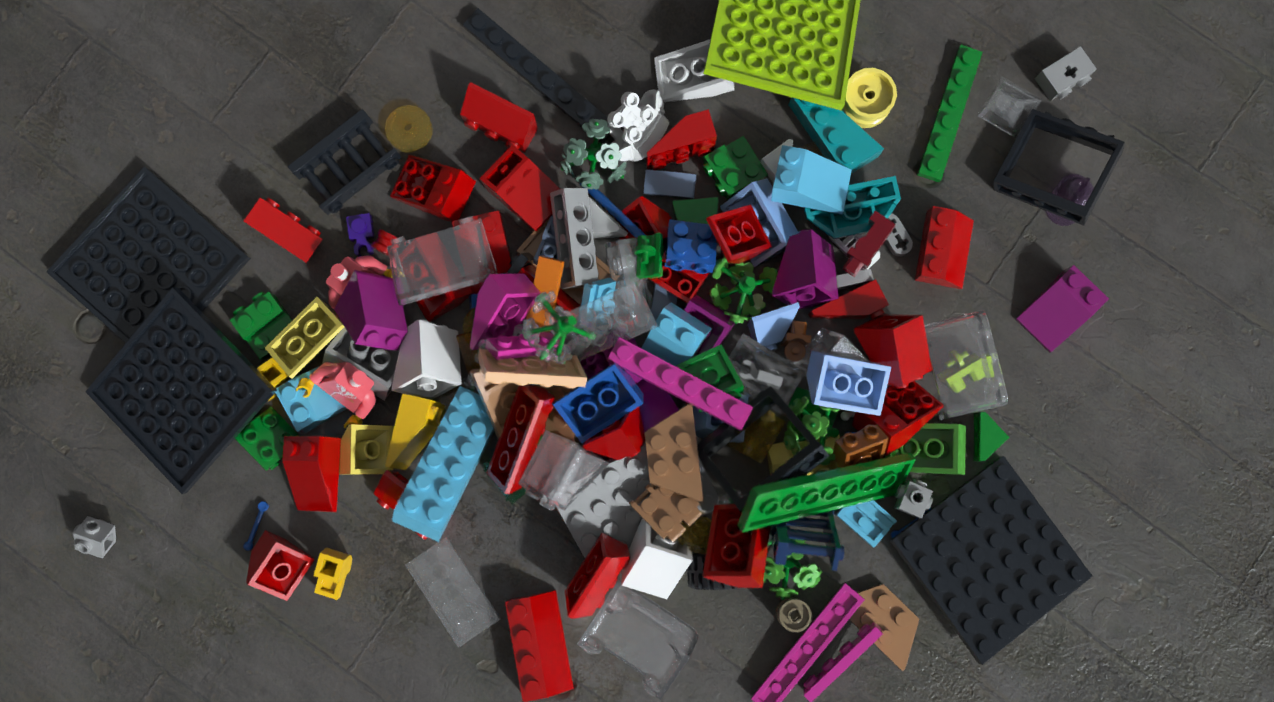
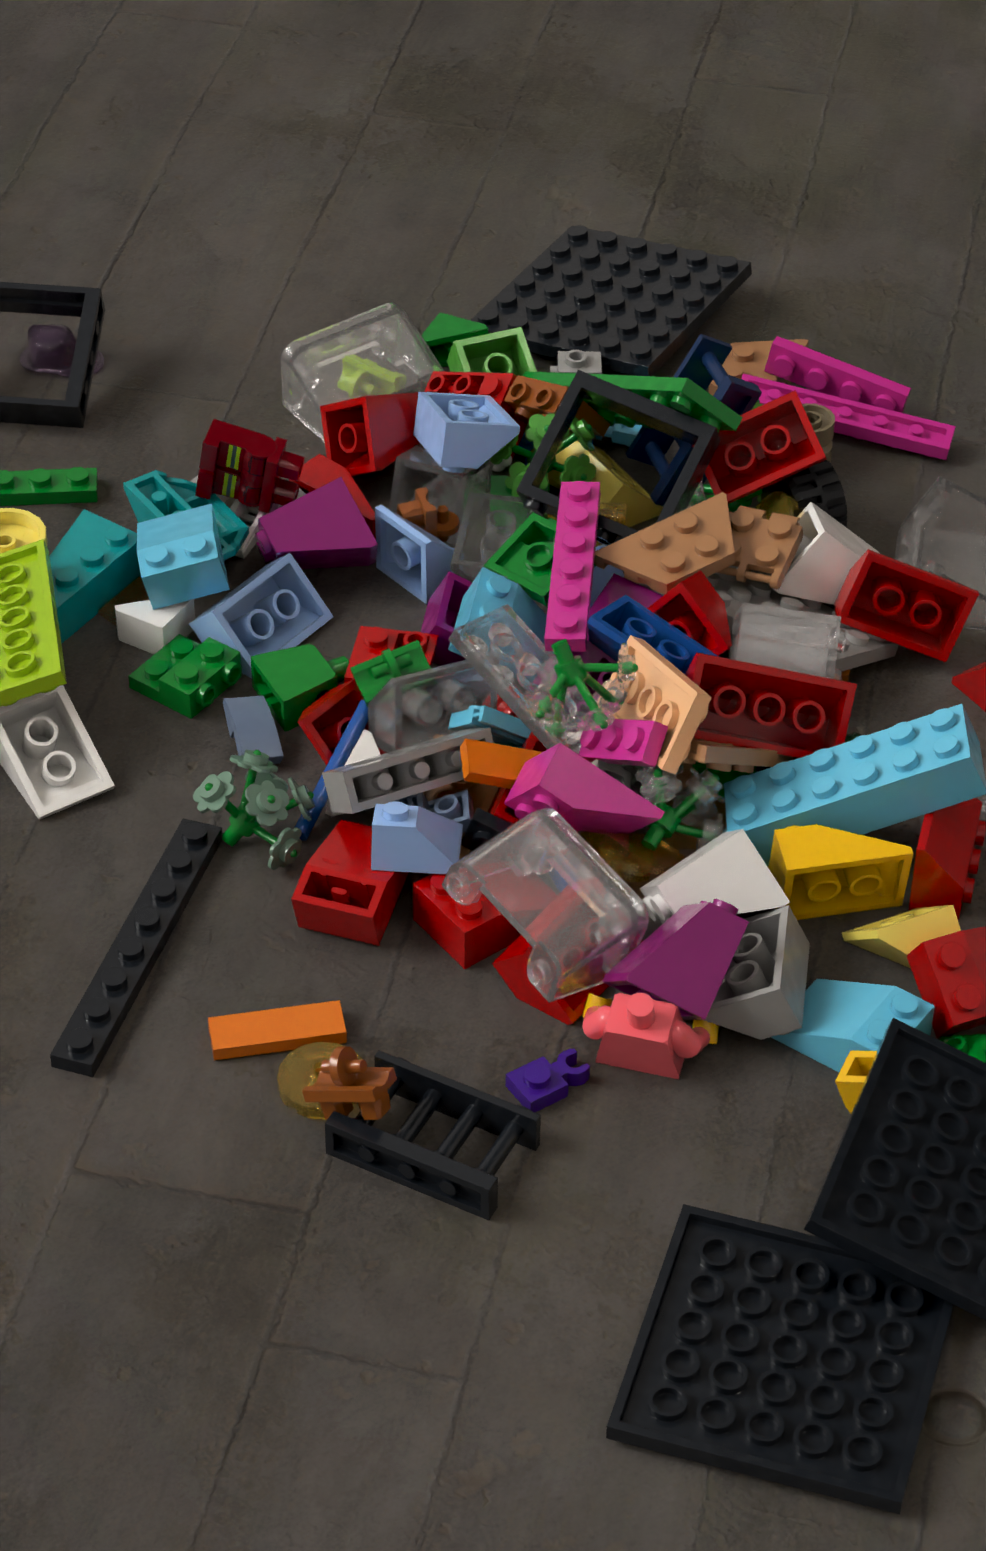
camera: 115 degrees left, 40 degrees down
green plate [230,292,293,360] -> none
red wedge [244,197,323,263] -> none
light yellow slope [265,297,344,378] -> none
coral torso [296,361,376,428] -> none
red wheel [371,229,401,257] -> none
red slope [390,155,476,222] -> none
red slope [460,82,538,152] -> none
white piece [607,89,669,162] -> none
red slope [646,109,717,170] -> none
blue plate [664,219,717,274] -> none
red slope [706,205,772,264] -> none
bright green plant [710,257,778,324] -> none
light grey plate [739,360,783,389] -> none
red slope [915,206,974,289] -> none
magenta slope [1015,265,1109,353] -> none
none -> orange tile [208,1000,347,1061]
none -> dark orange hips [302,1046,397,1120]
none -> light blue slope [371,801,463,875]

